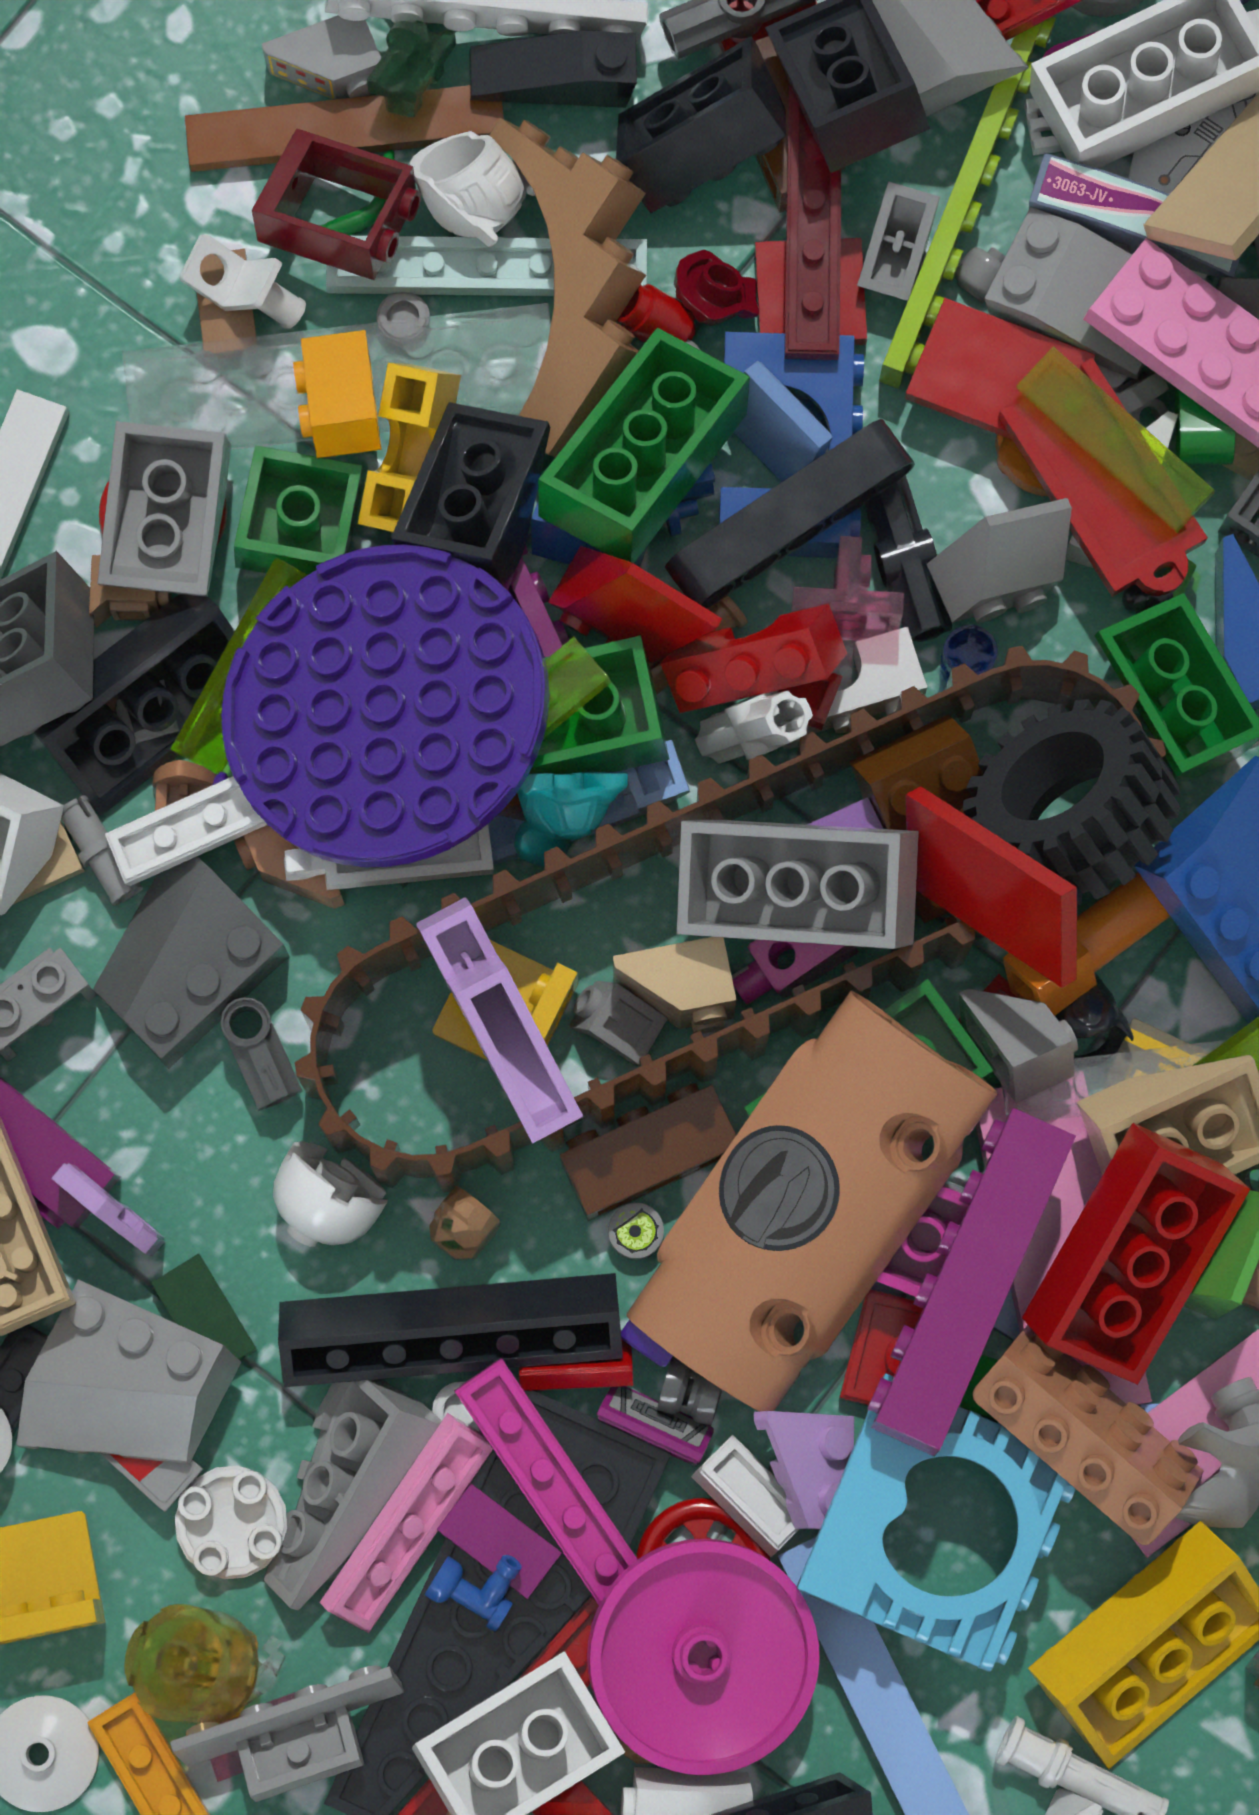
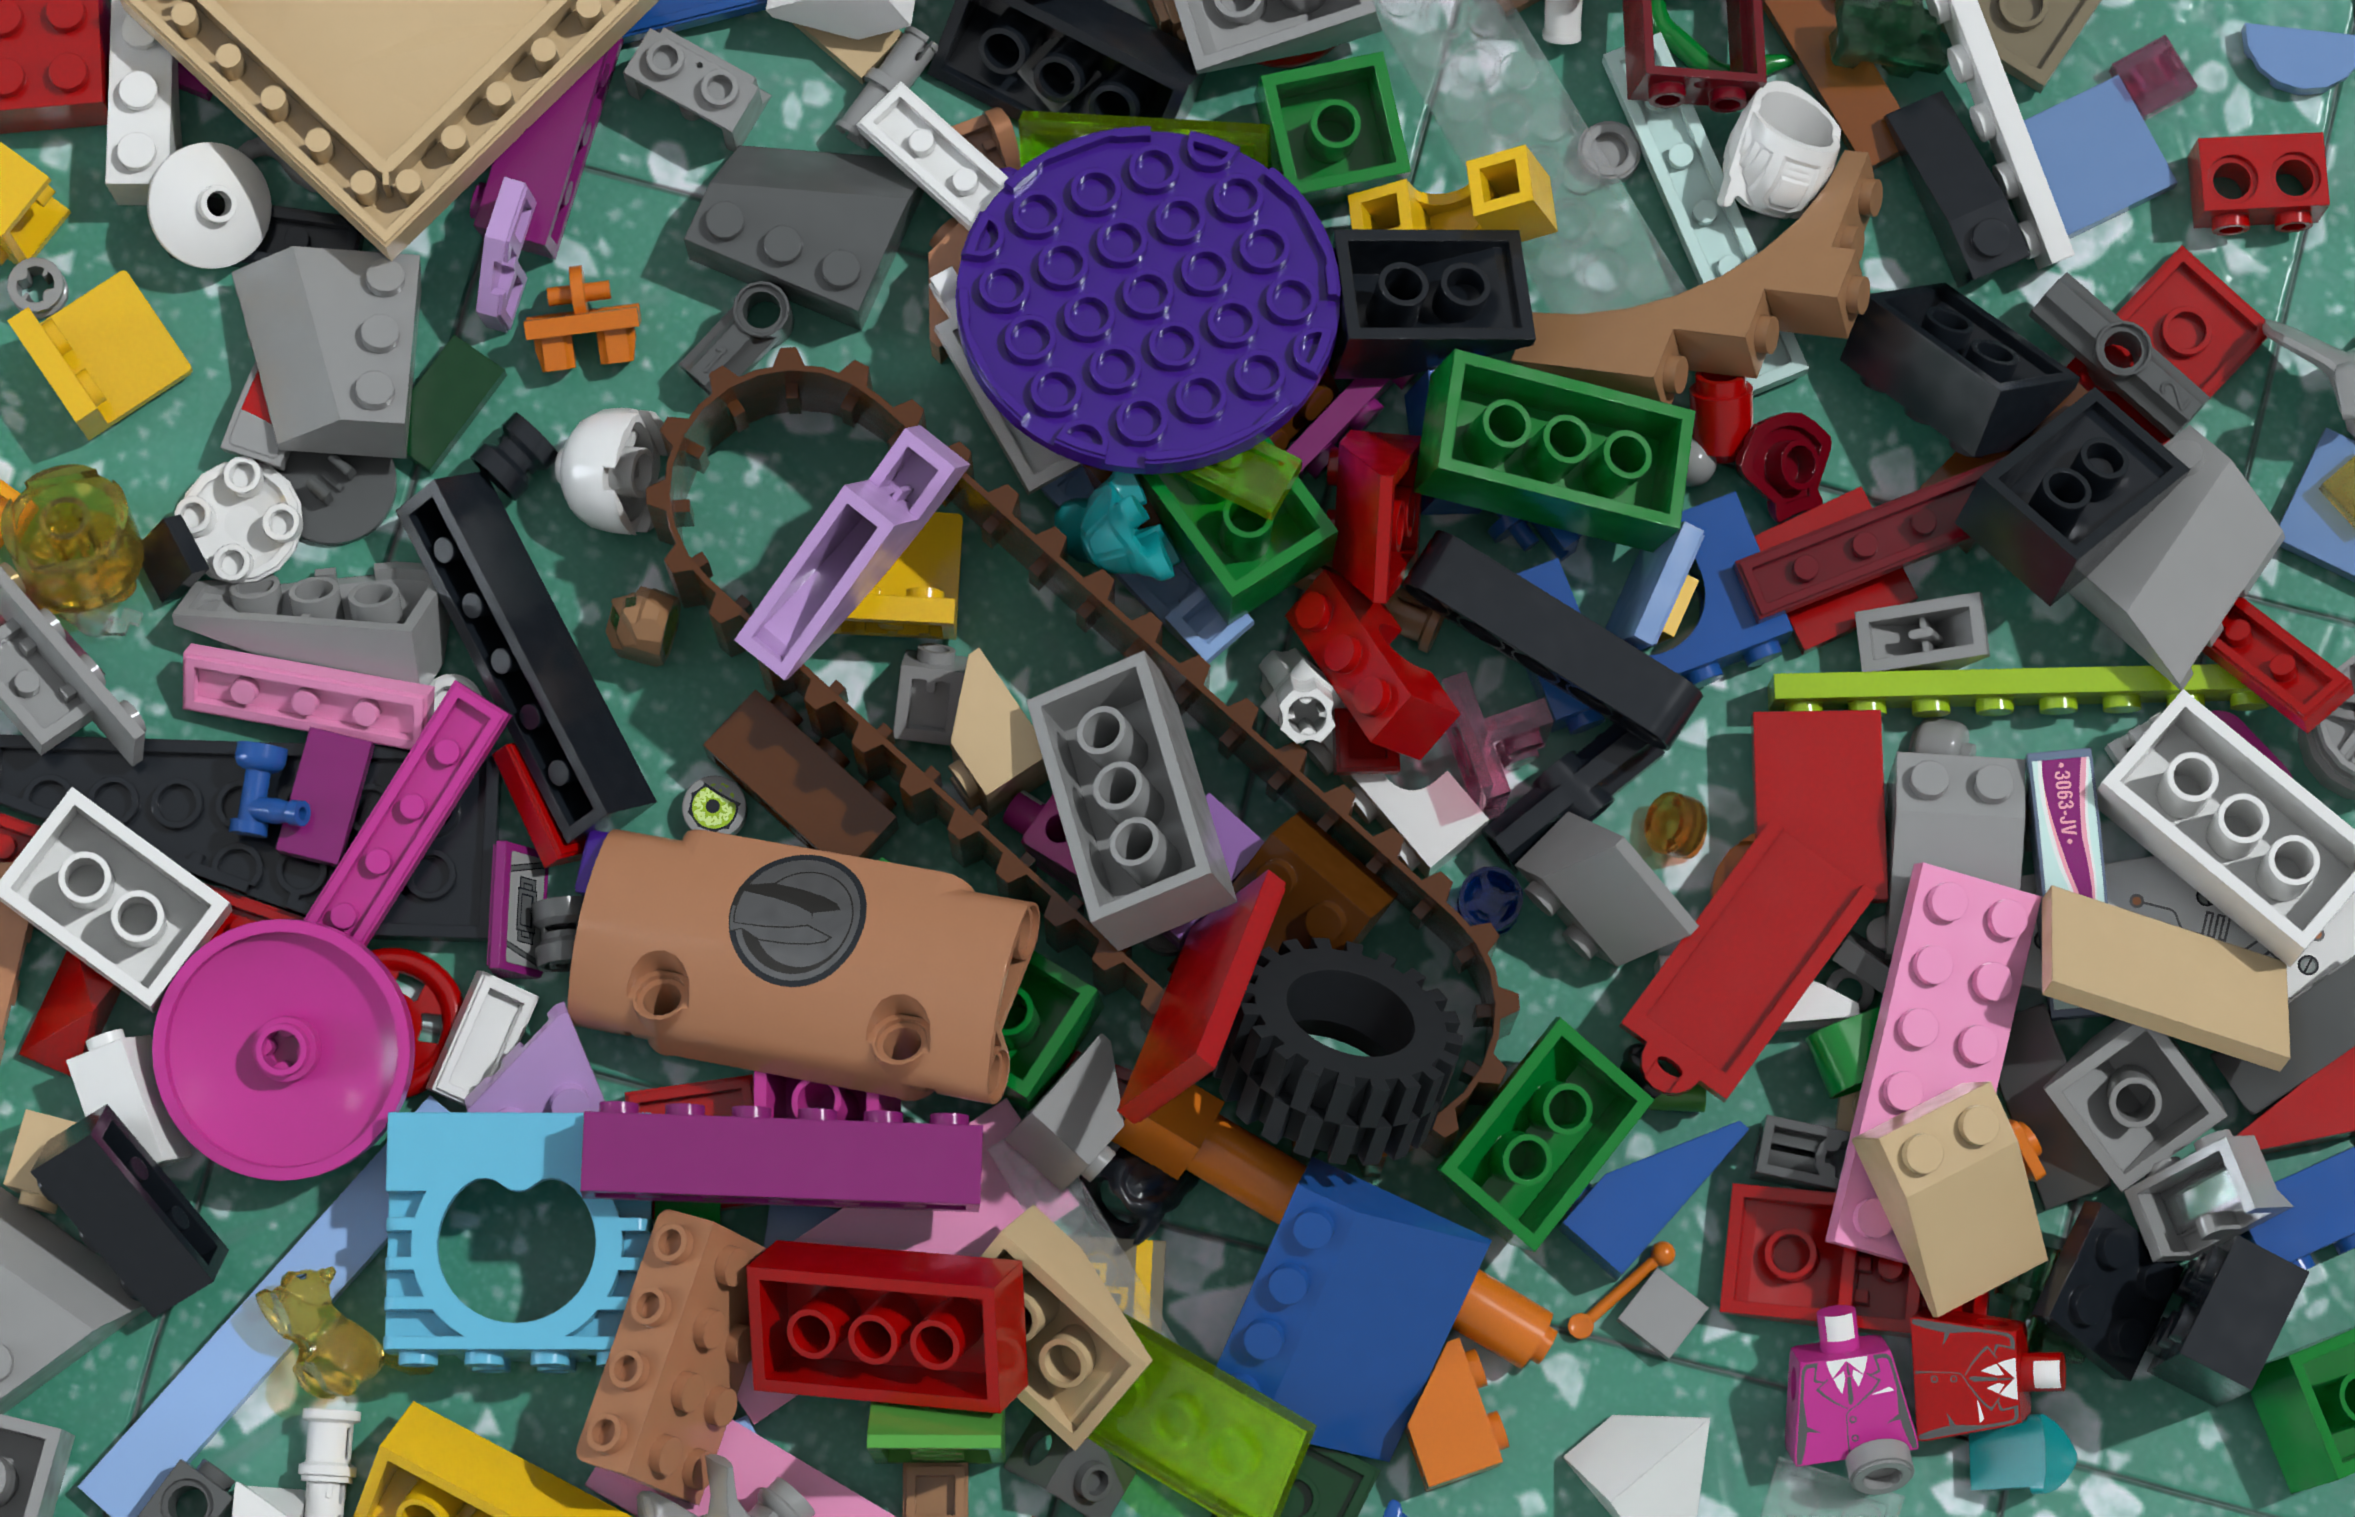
camera: 65 degrees right, 0 degrees up
light orange brick [293,330,382,458] -> none
clear neon green tile [1016,346,1215,533] -> none
none -> black tile [133,514,209,603]
none -> clear yellow animal [255,1266,435,1399]
none -> dark grey piece [274,451,397,546]
none -> black wheel [470,412,558,501]
none -> orange hips [523,265,642,372]
none -> clear orange tile [1644,791,1708,859]

